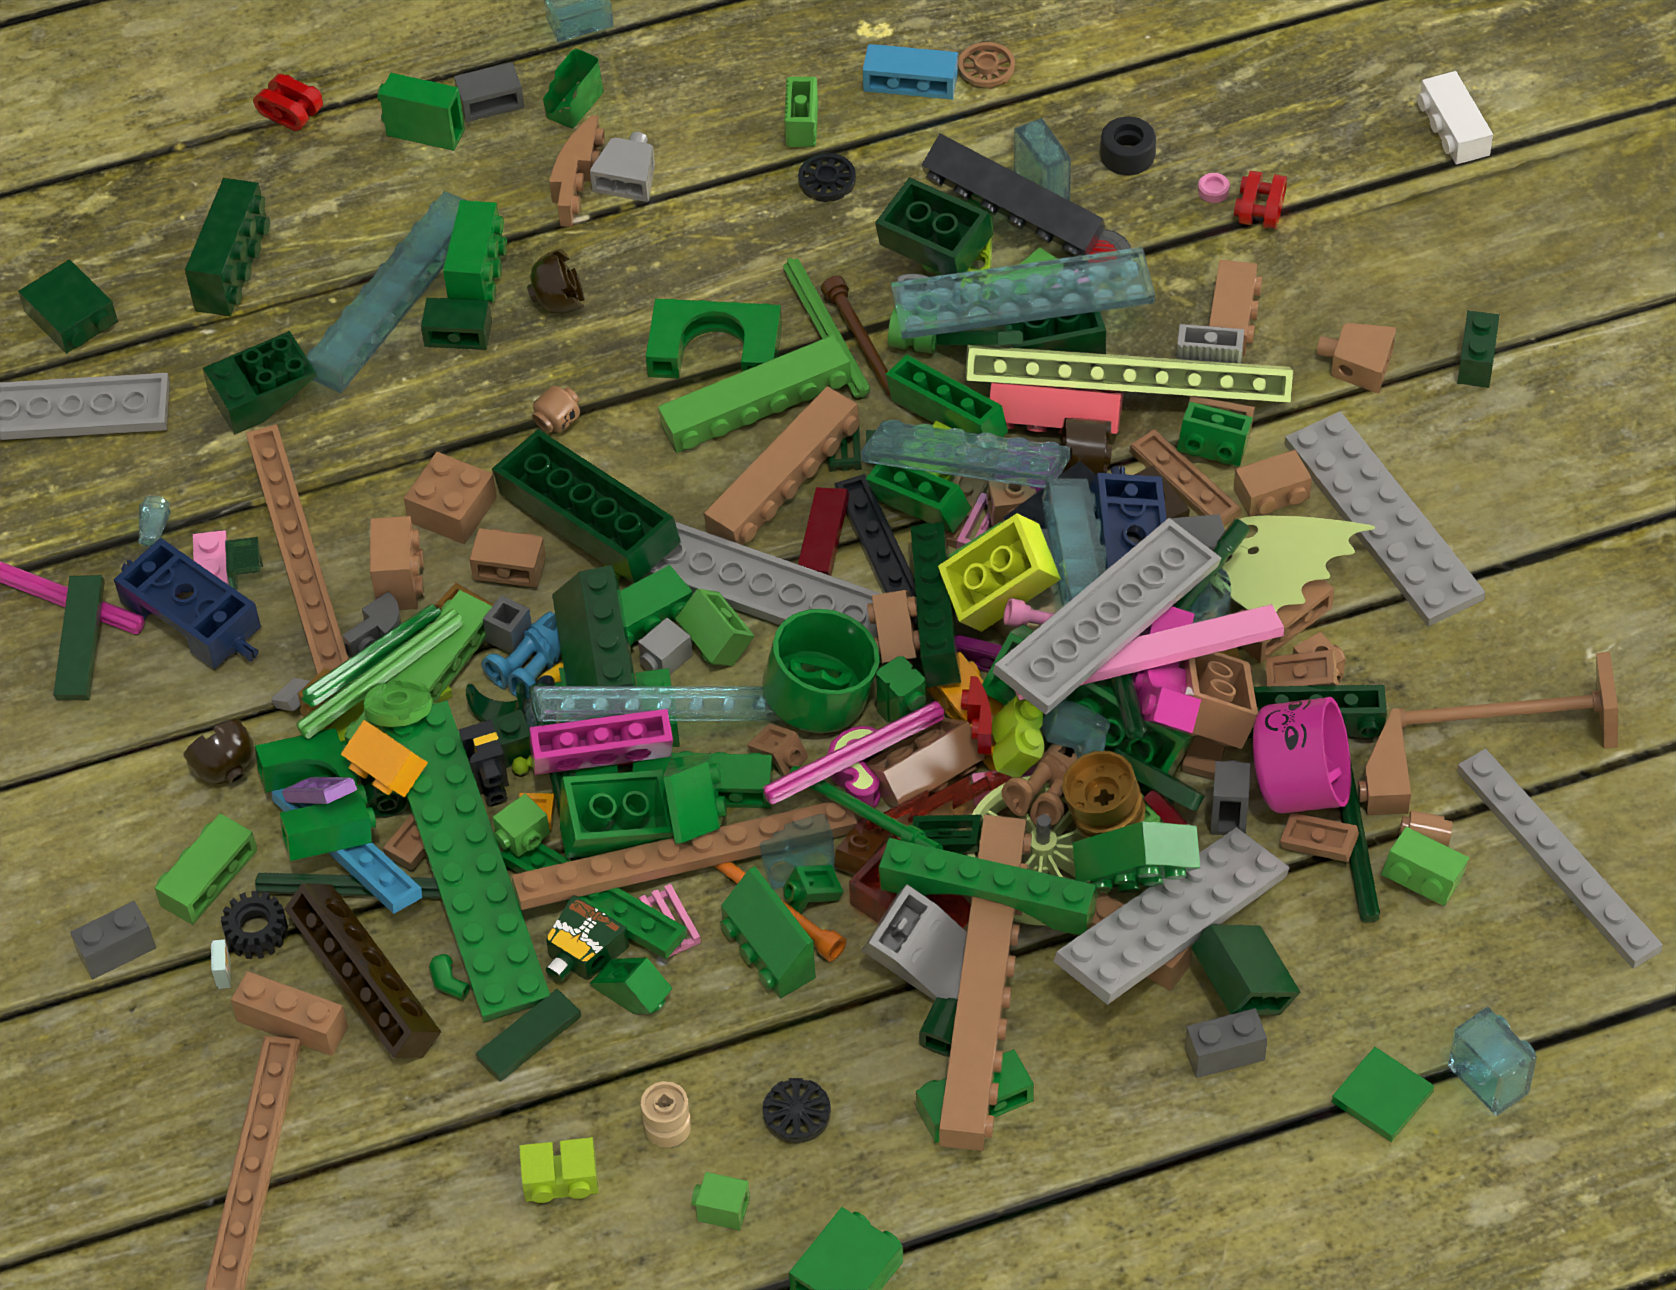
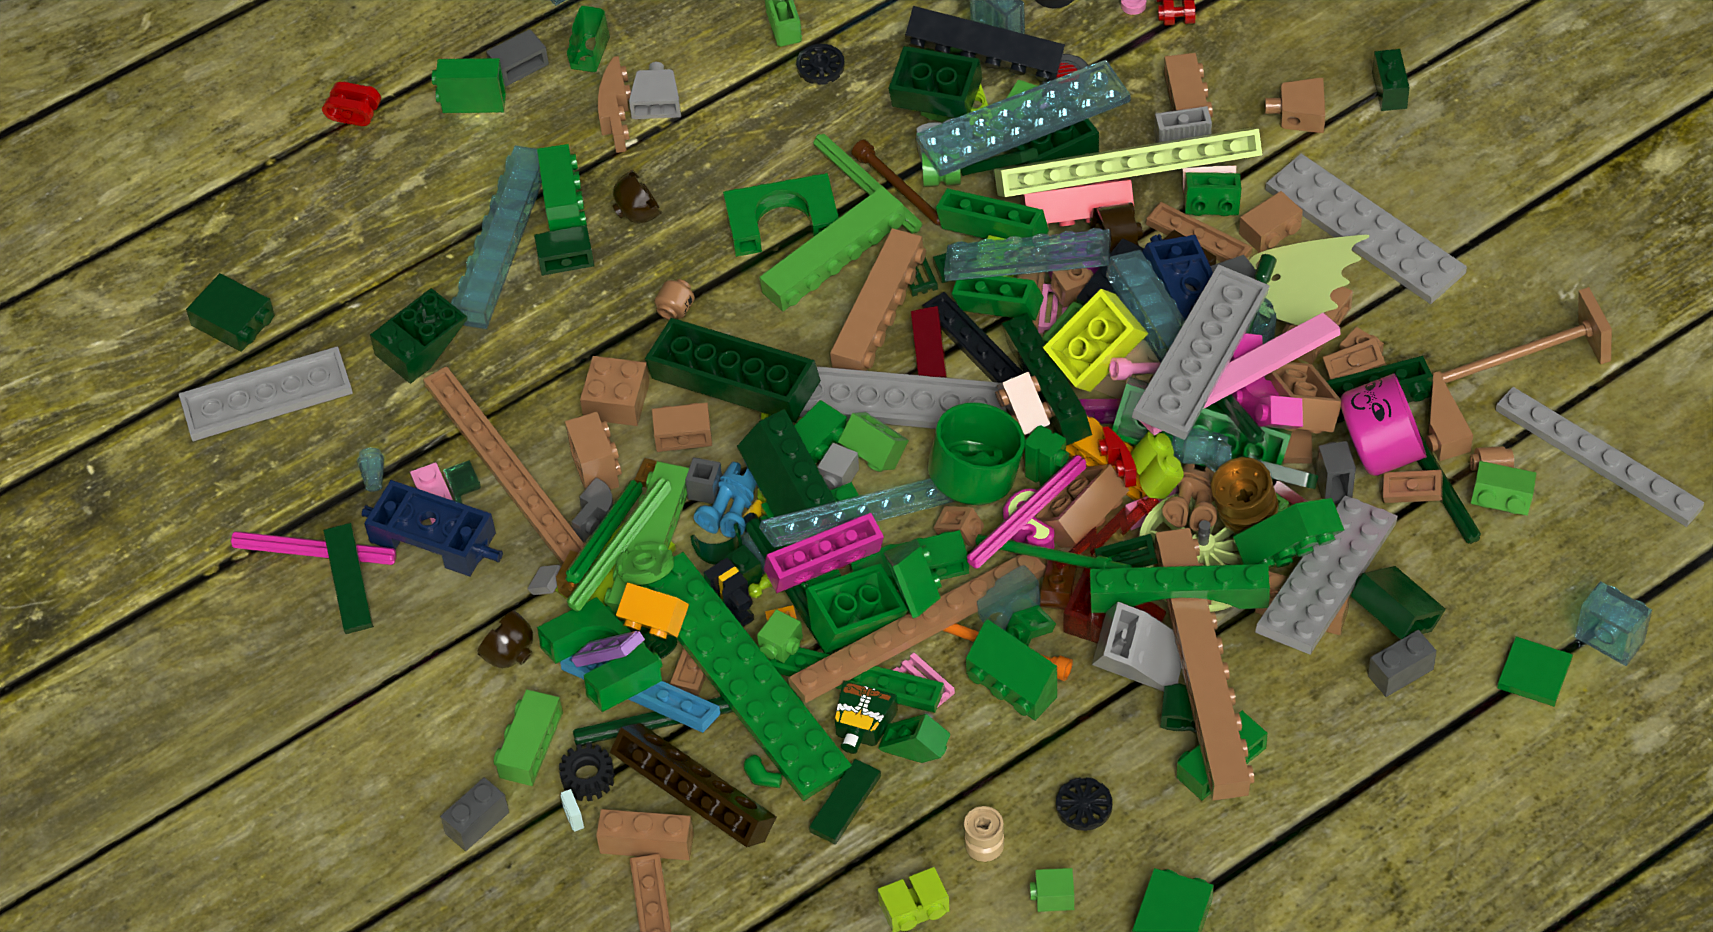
camera: 15 degrees left, 0 degrees up
dark green brick [185,178,270,317] -> none

